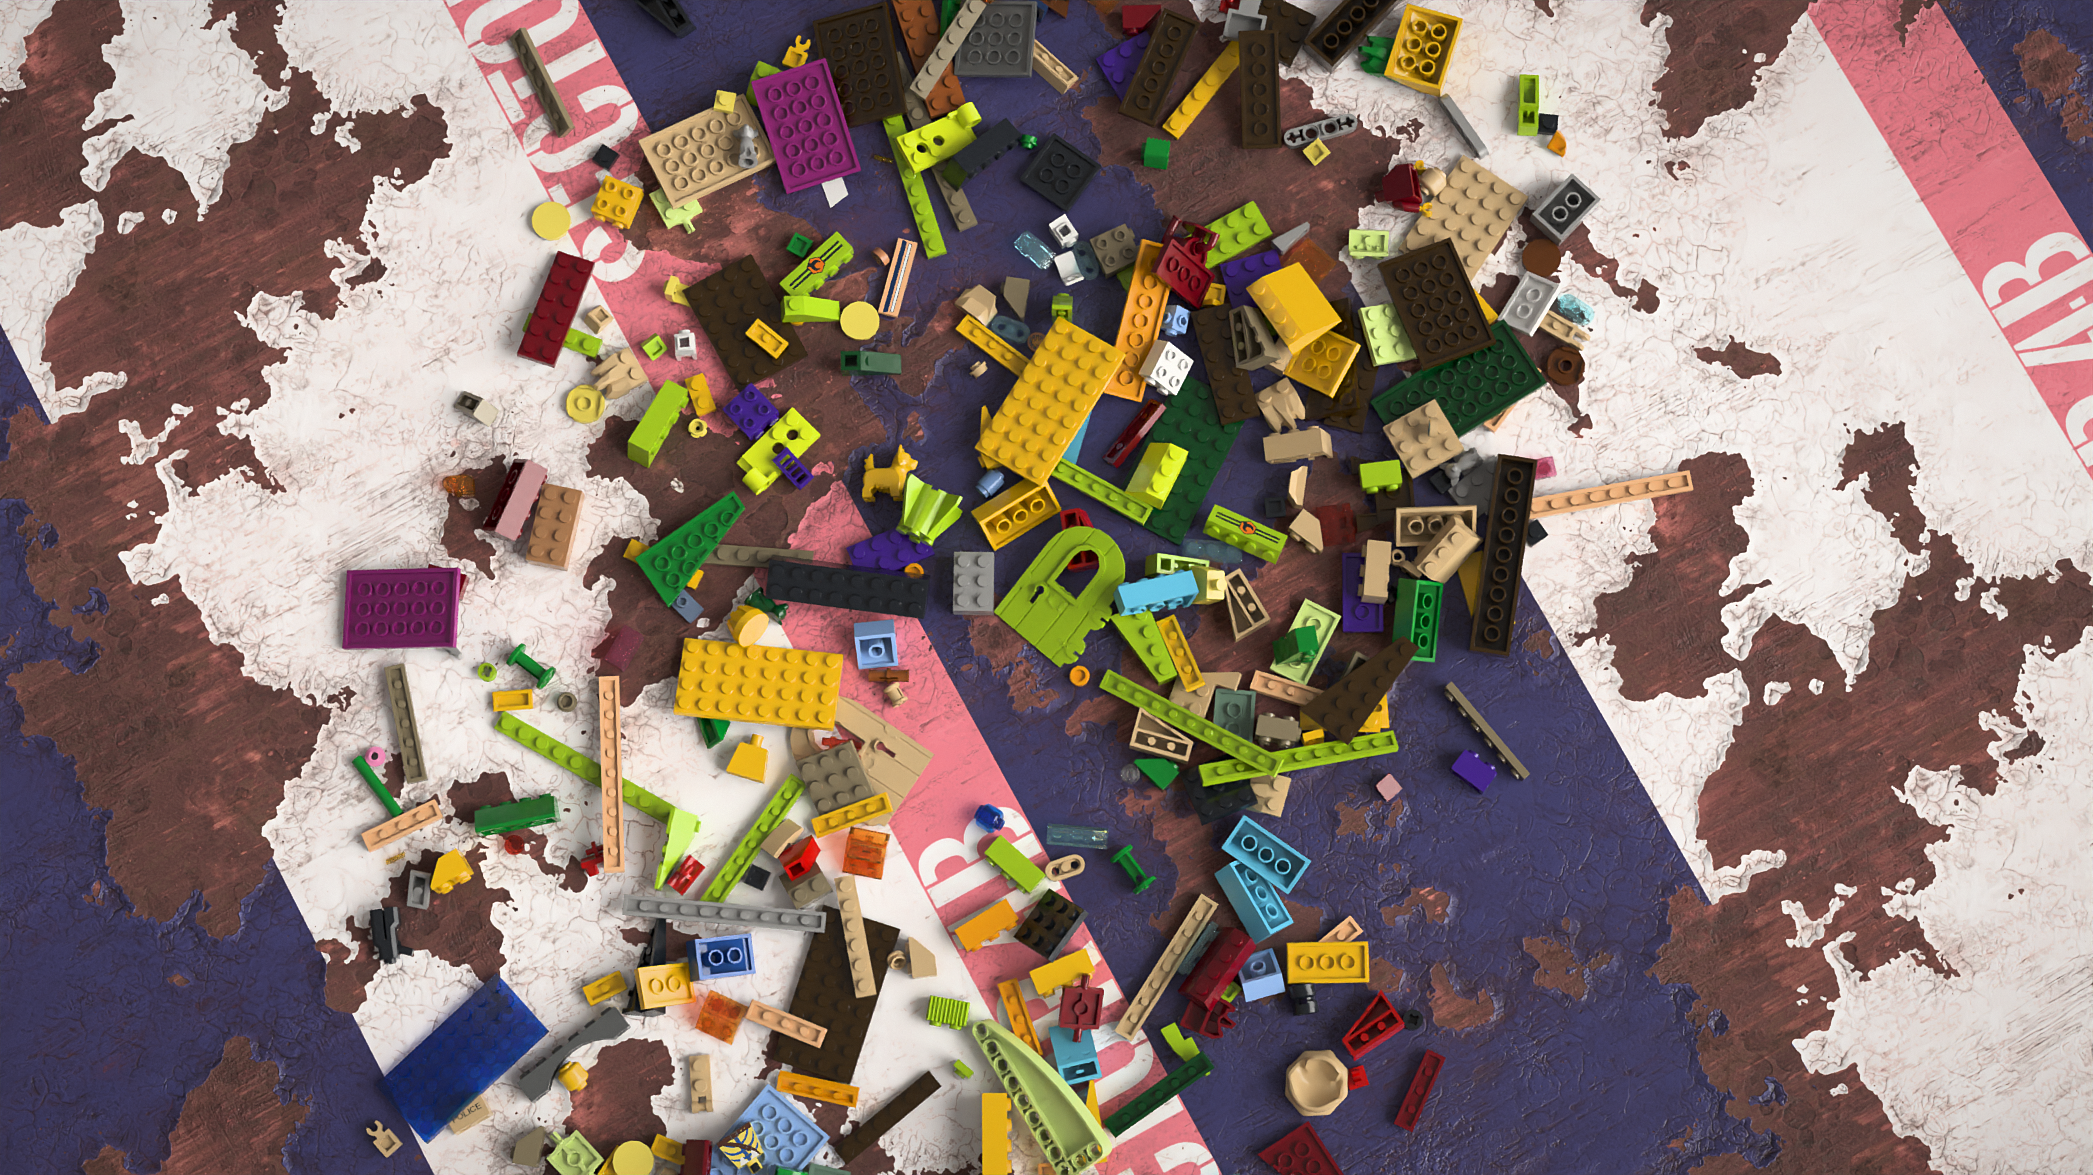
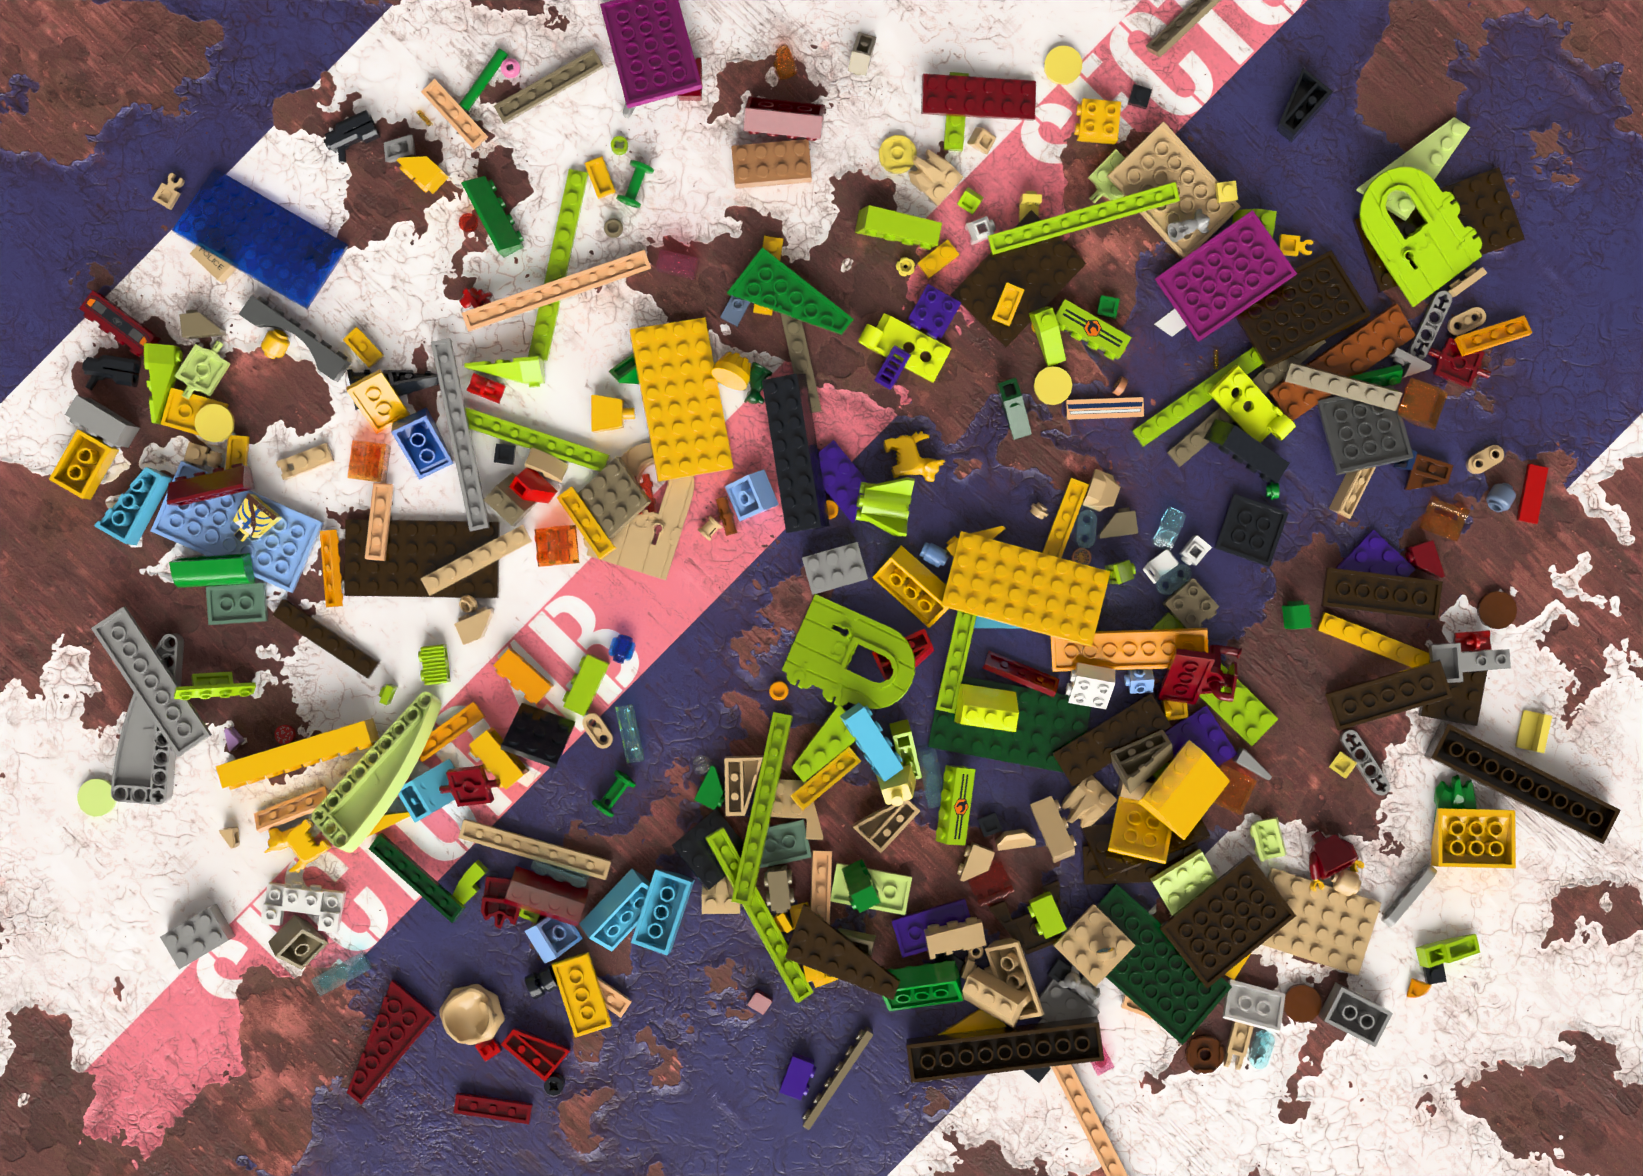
camera: 70 degrees right, 10 degrees up
none -> lime plate [987,182,1180,255]

